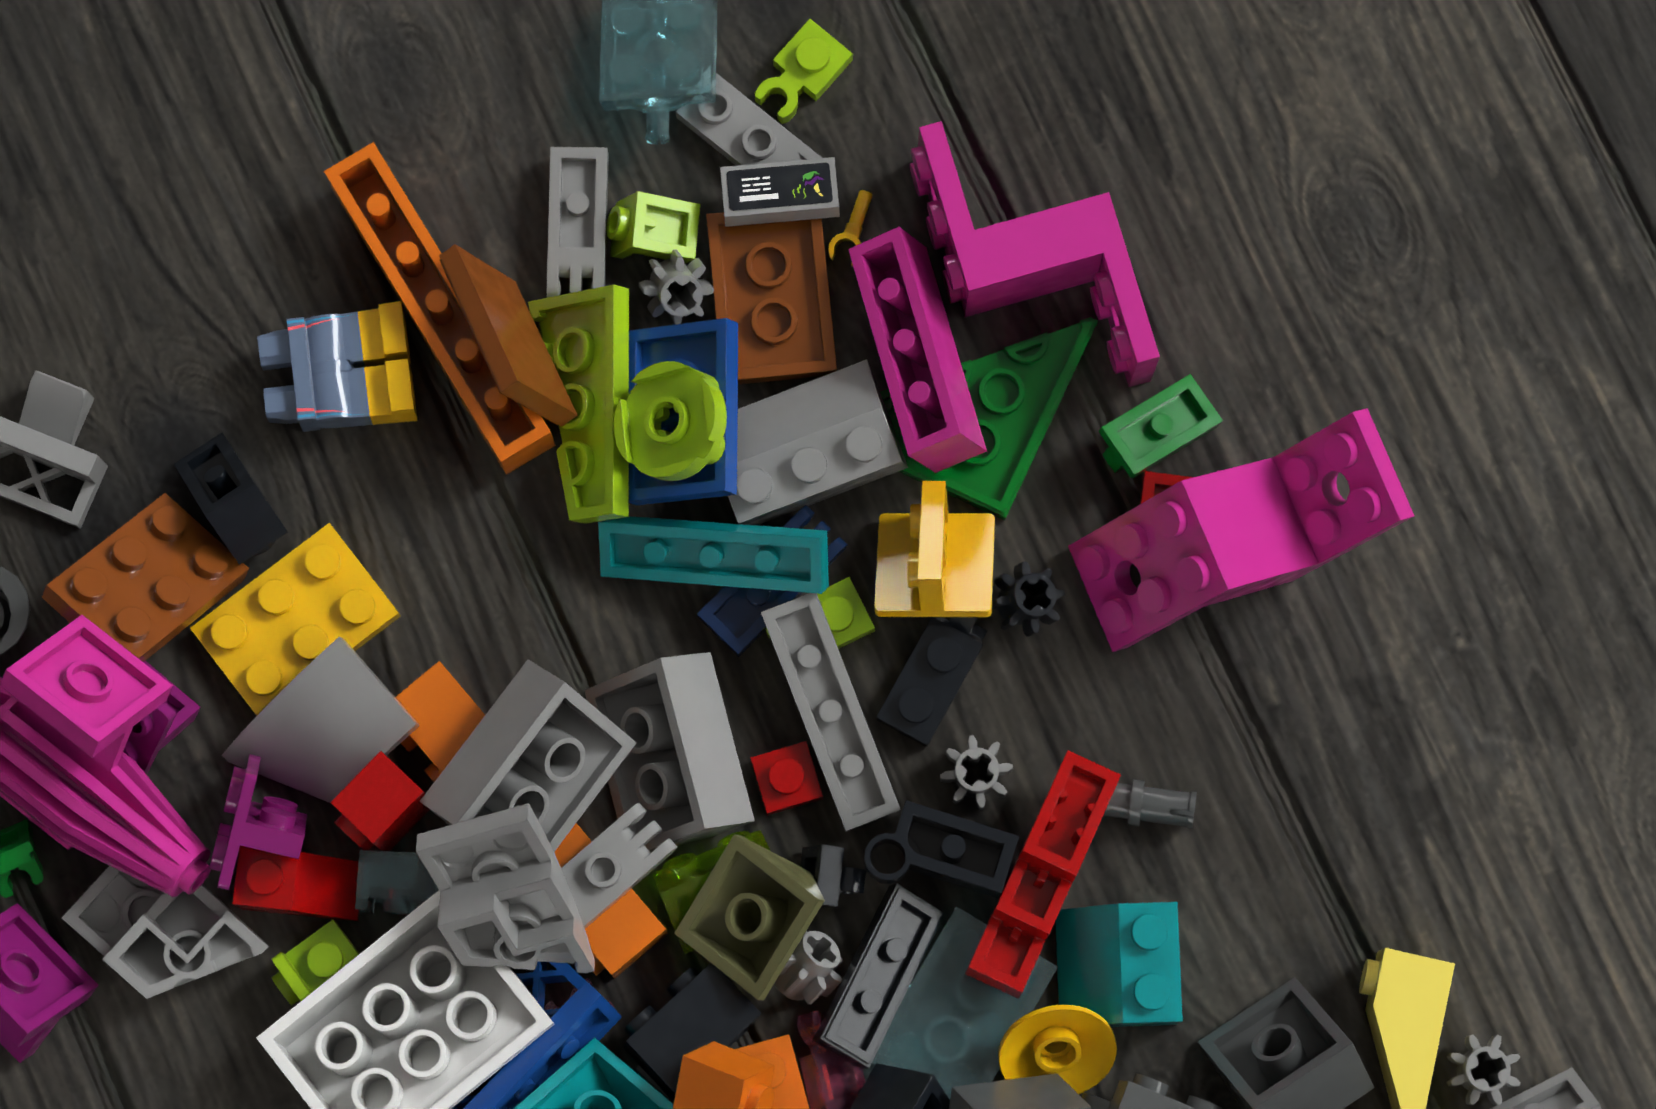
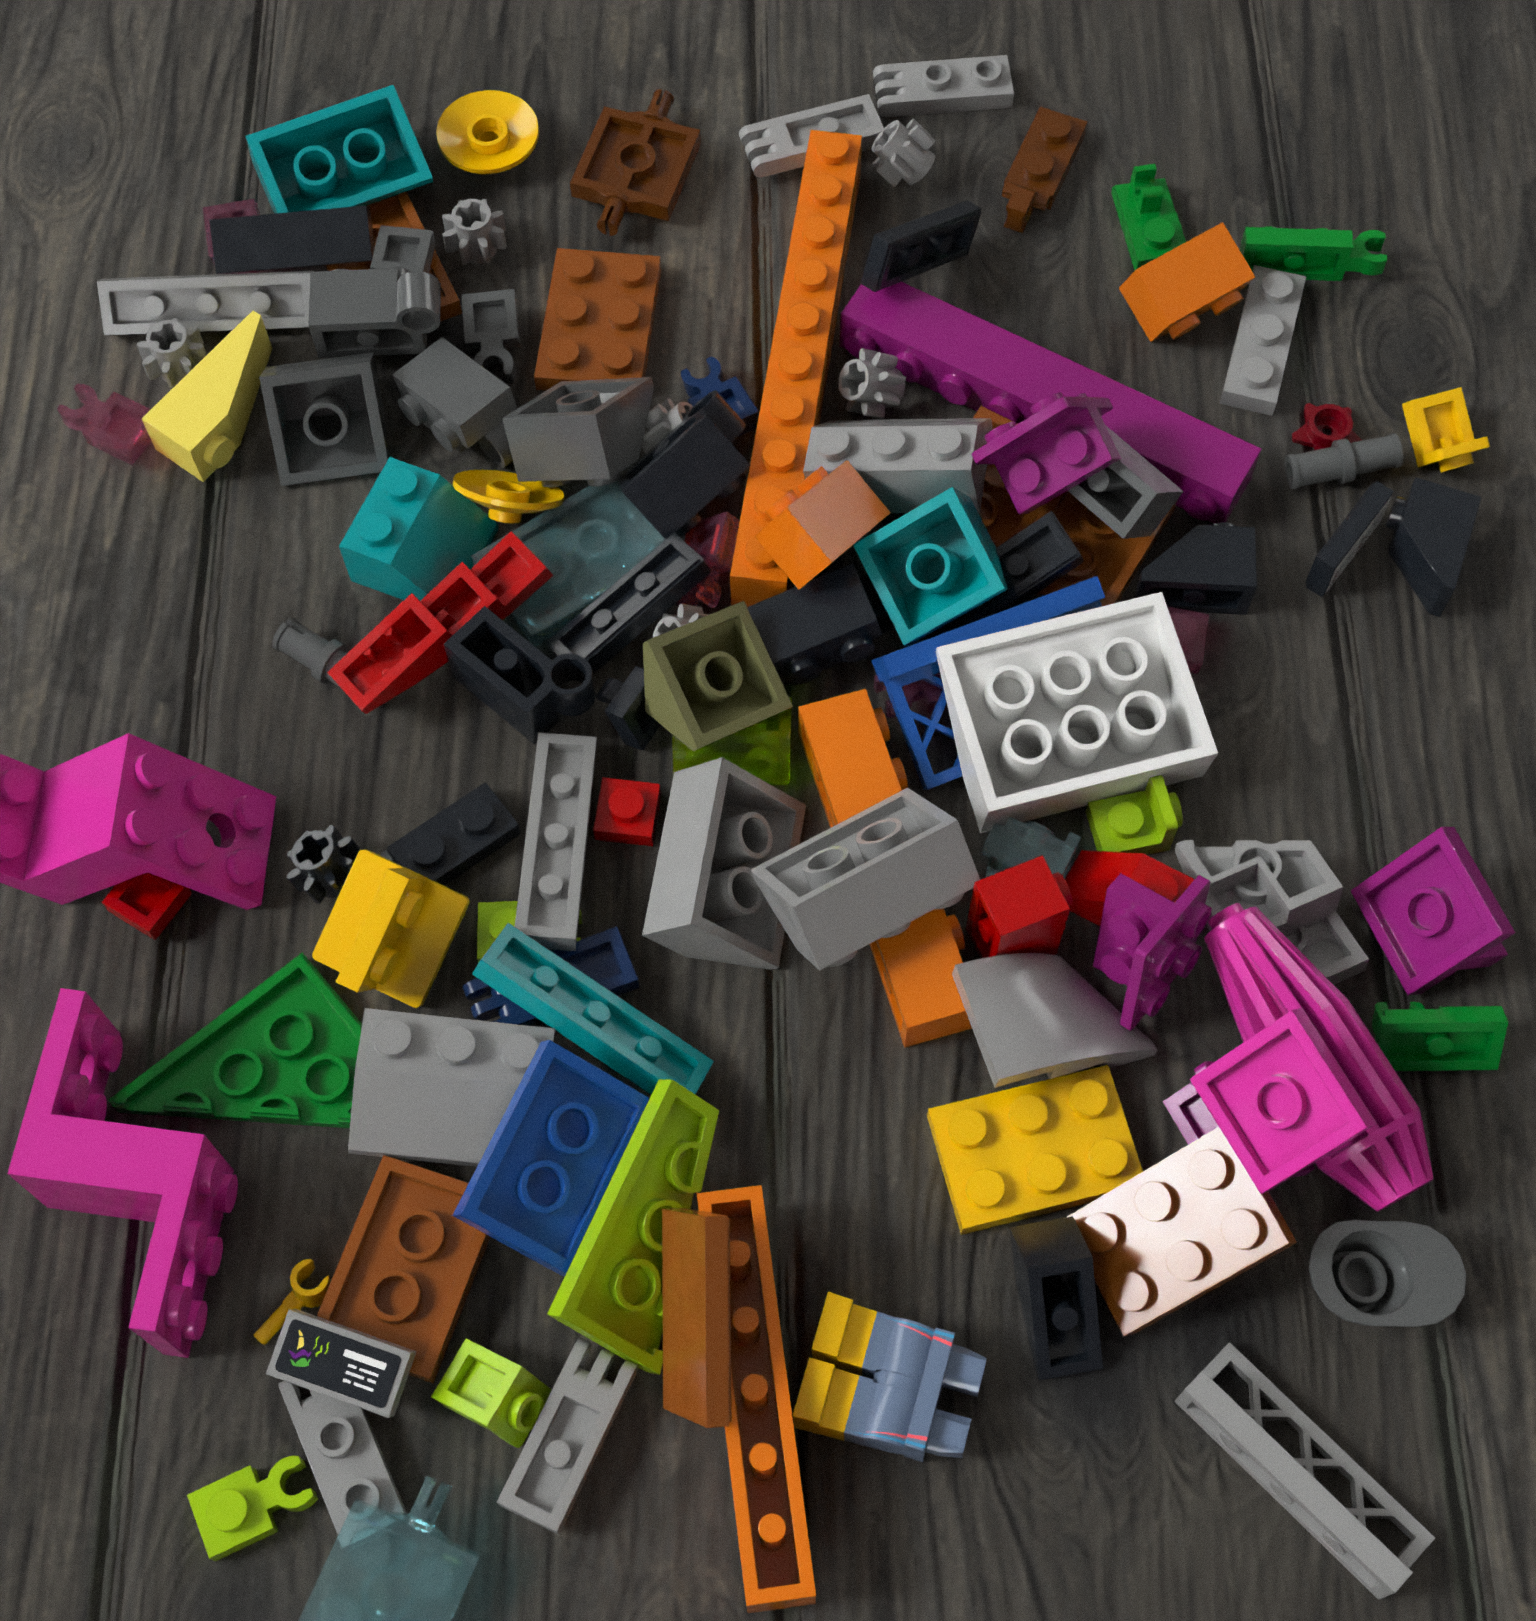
camera: 155 degrees left, 15 degrees down
light grey slope [19,370,94,446] -> none
light grey slope [416,803,595,973] -> none
light grey hinge [561,802,678,929] -> none
lime plate [614,361,727,481] -> none
light grey gear [639,249,714,325] -> none
dark pink brick [848,227,987,473] -> none
light grey gear [940,735,1013,811] -> none
green plate [1098,374,1223,479] -> none
none -> clear pink plate [57,384,151,465]

